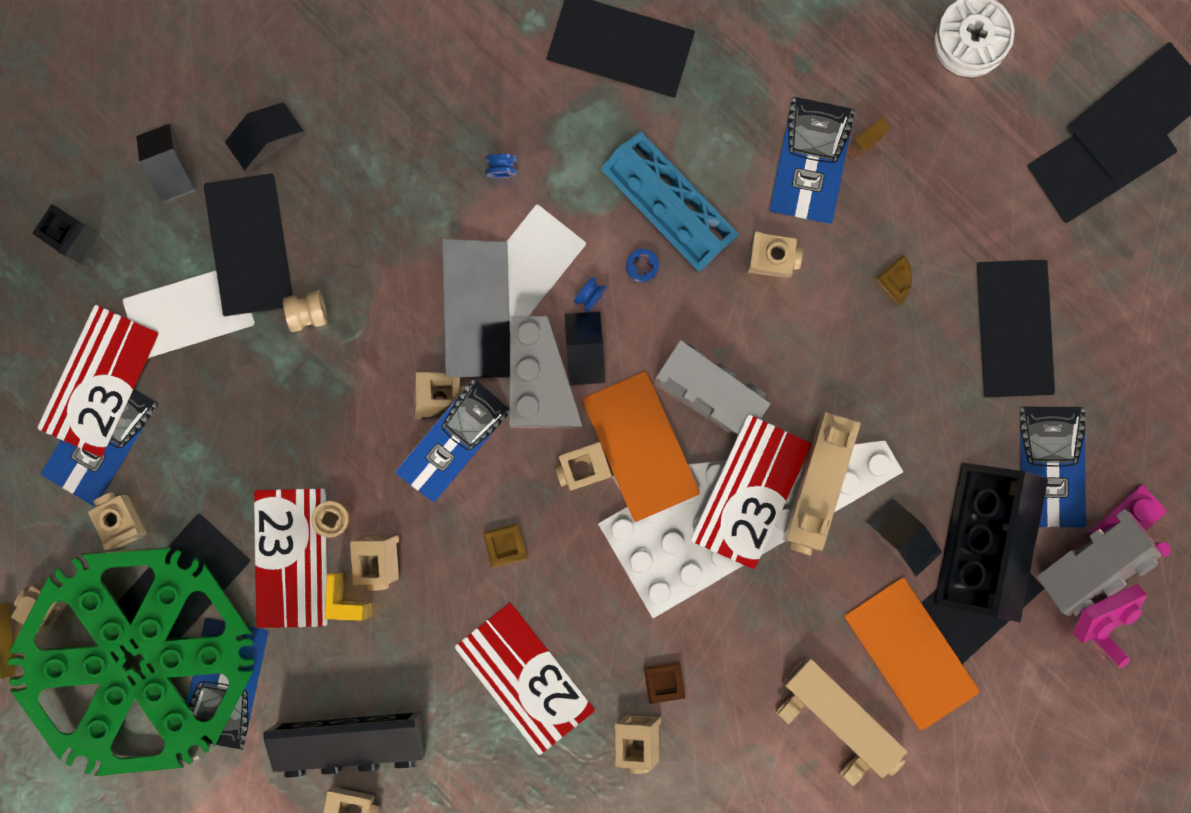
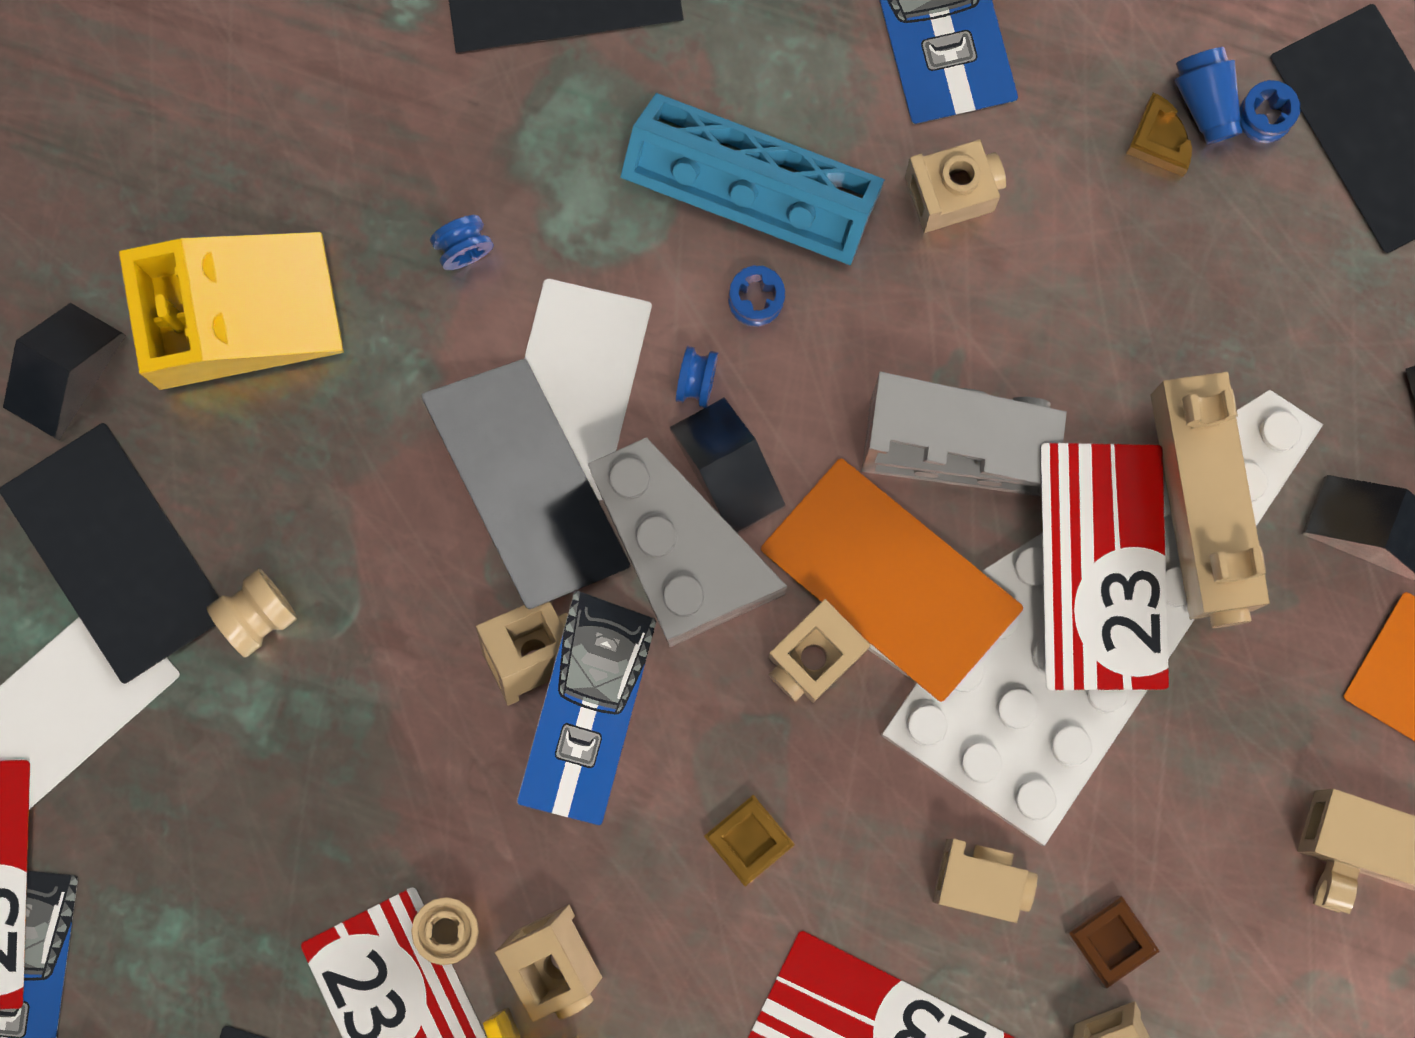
camera: 20 degrees left, 5 degrees down
none -> yellow slope [119,232,344,390]
none -> tan brick [933,839,1038,923]
none -> blue cone [1174,47,1243,145]
none -> blue bush [1240,80,1300,143]

